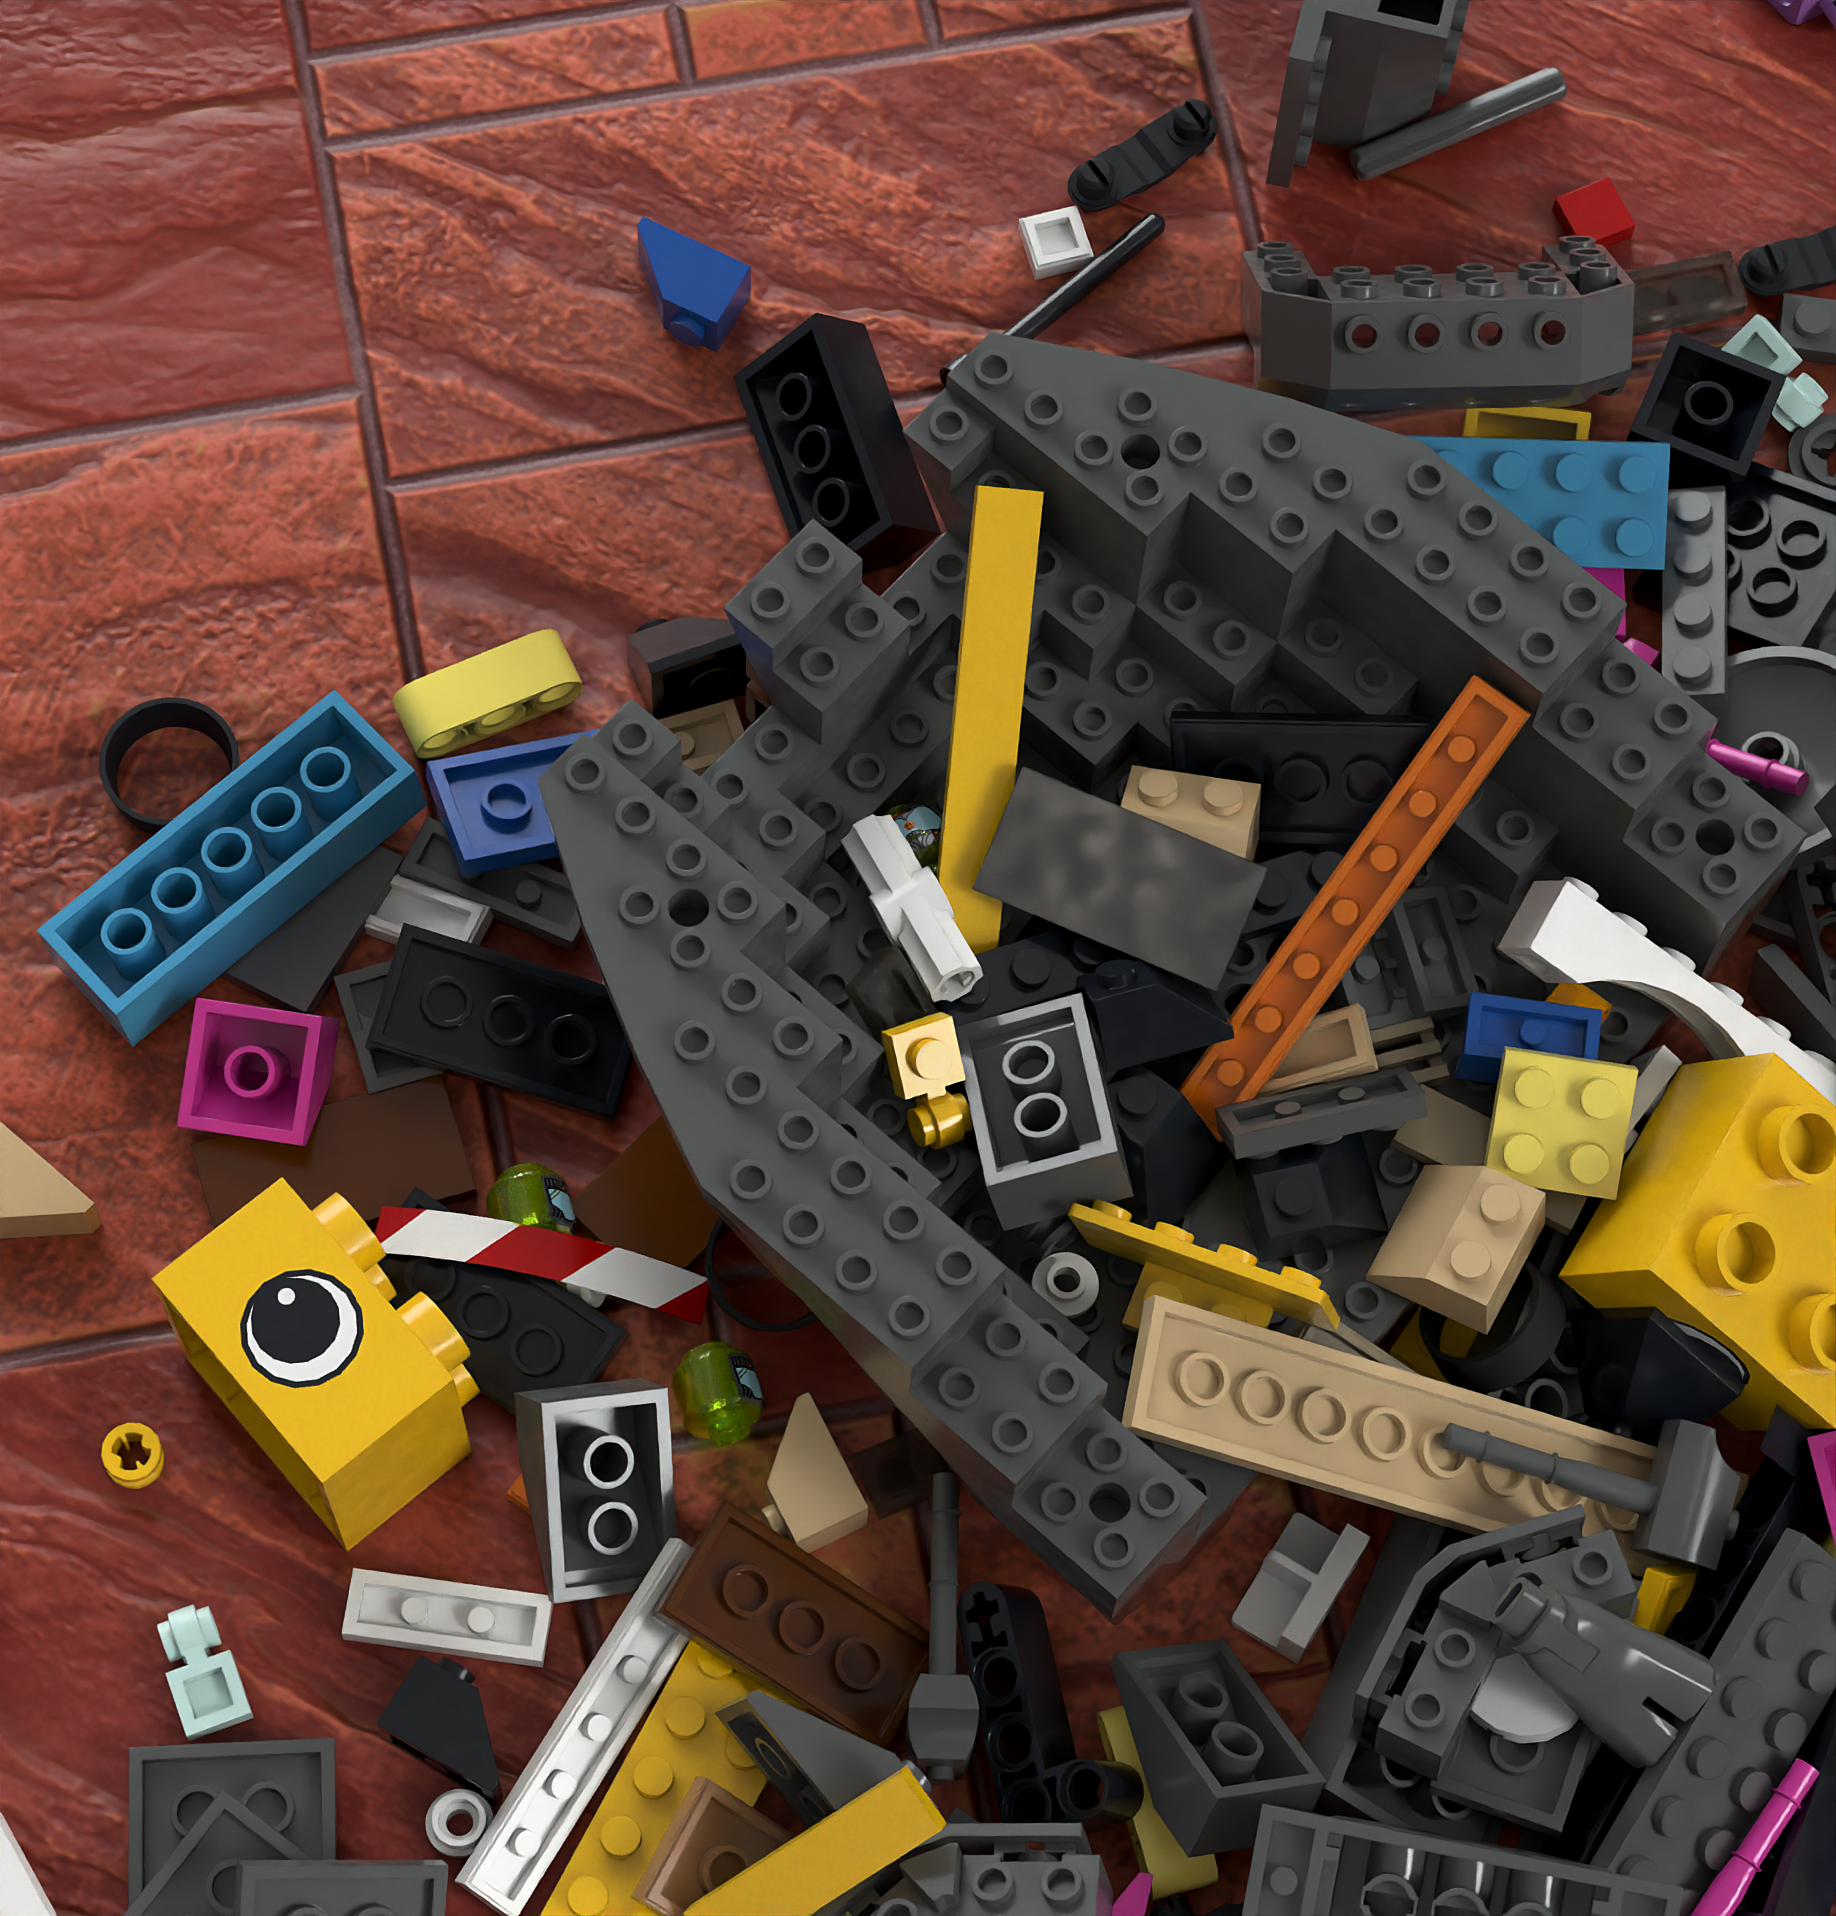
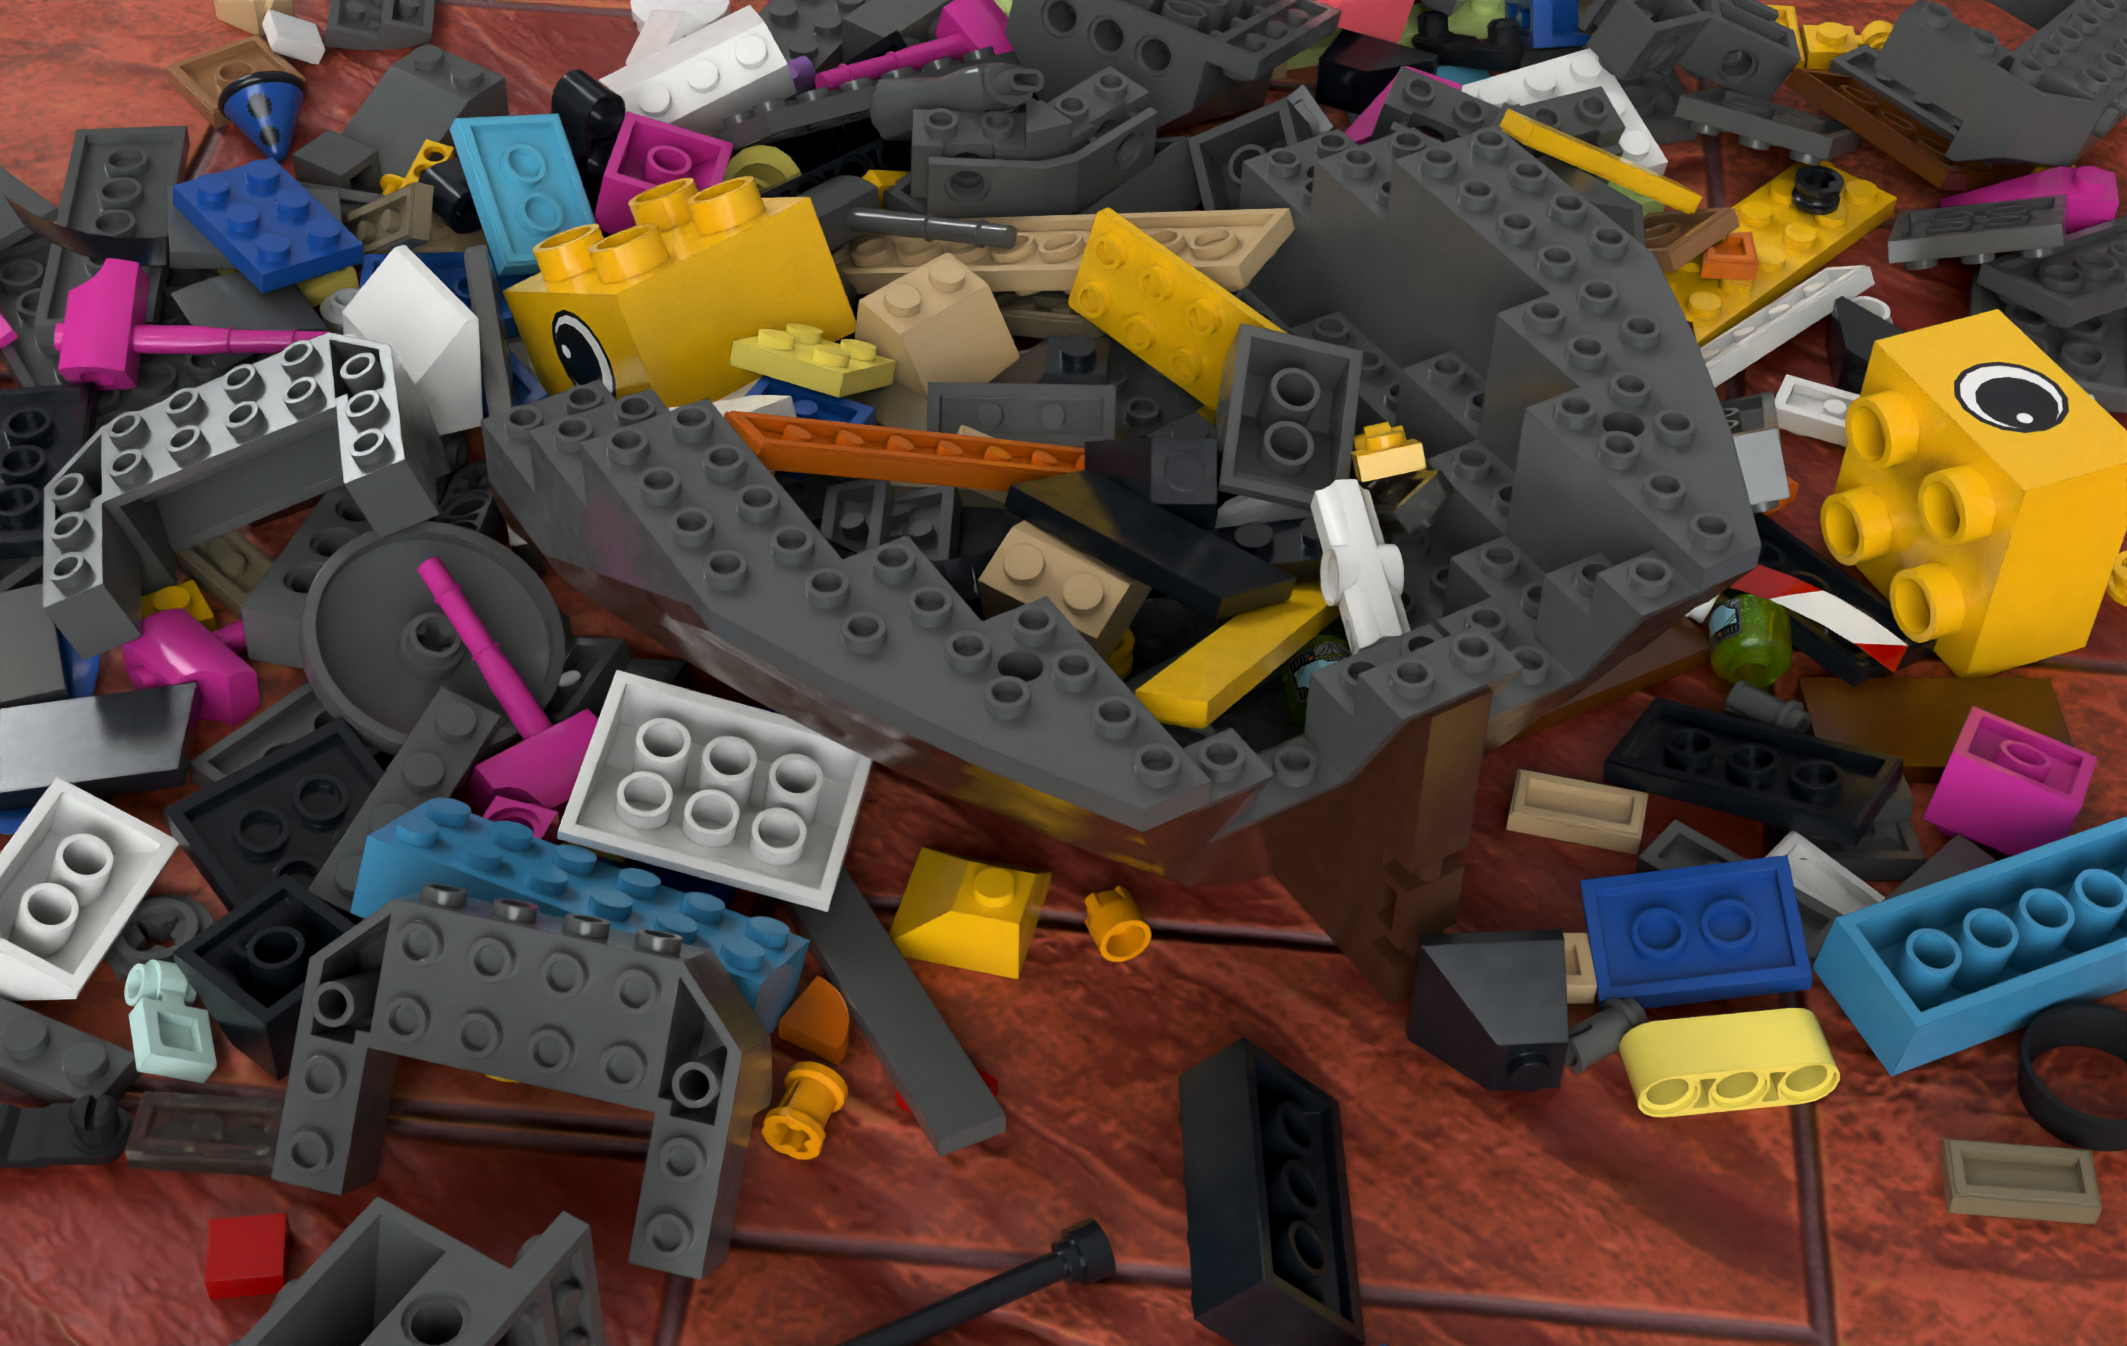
camera: 160 degrees left, 25 degrees down
none -> dark grey pin [1564,997,1649,1074]
none -> orange tile [1700,232,1759,280]
none -> dark grey pin [1724,679,1812,734]
none -> dark tan tile [1939,1139,2102,1224]

